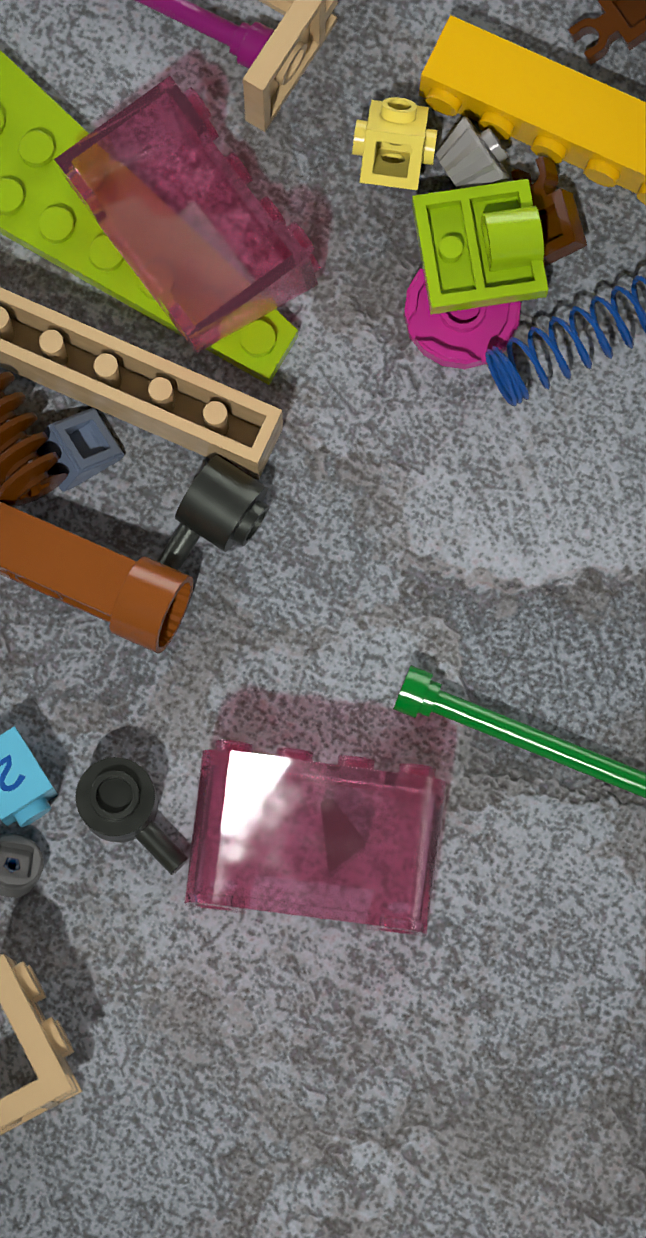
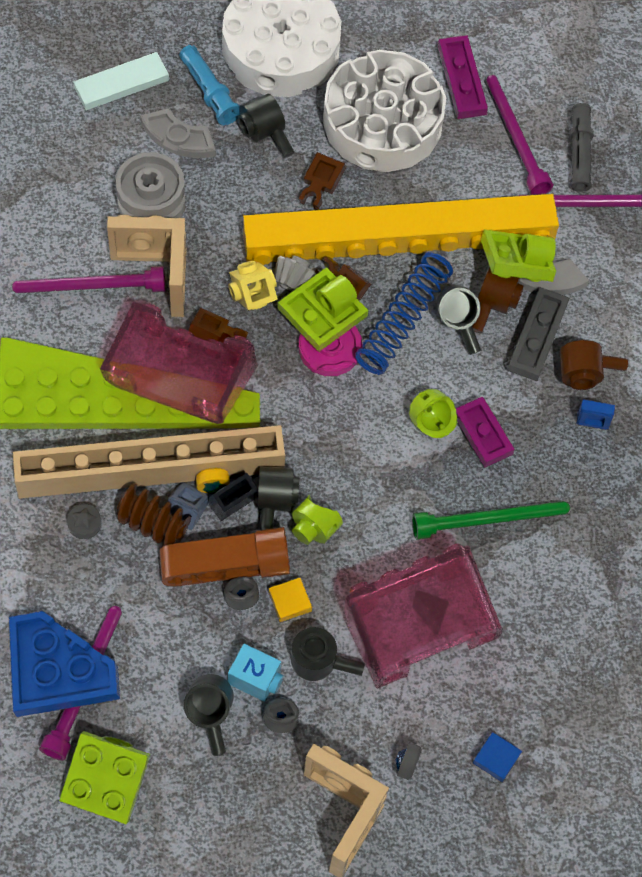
camera: 35 degrees left, 15 degrees down
none -> reddish brown plate [187,308,249,353]
none -> yellow tile [196,468,230,494]
none -> black piece [209,473,258,521]
none -> dark grey tile [224,577,259,610]
none -> yellow tile [268,578,312,622]
none -> lime piece [292,495,343,545]
none -> dark grey tile [395,743,422,780]
none -> lime piece [409,389,457,438]
none -> magenta plate [456,396,515,468]
none -> blue tile [473,732,522,783]

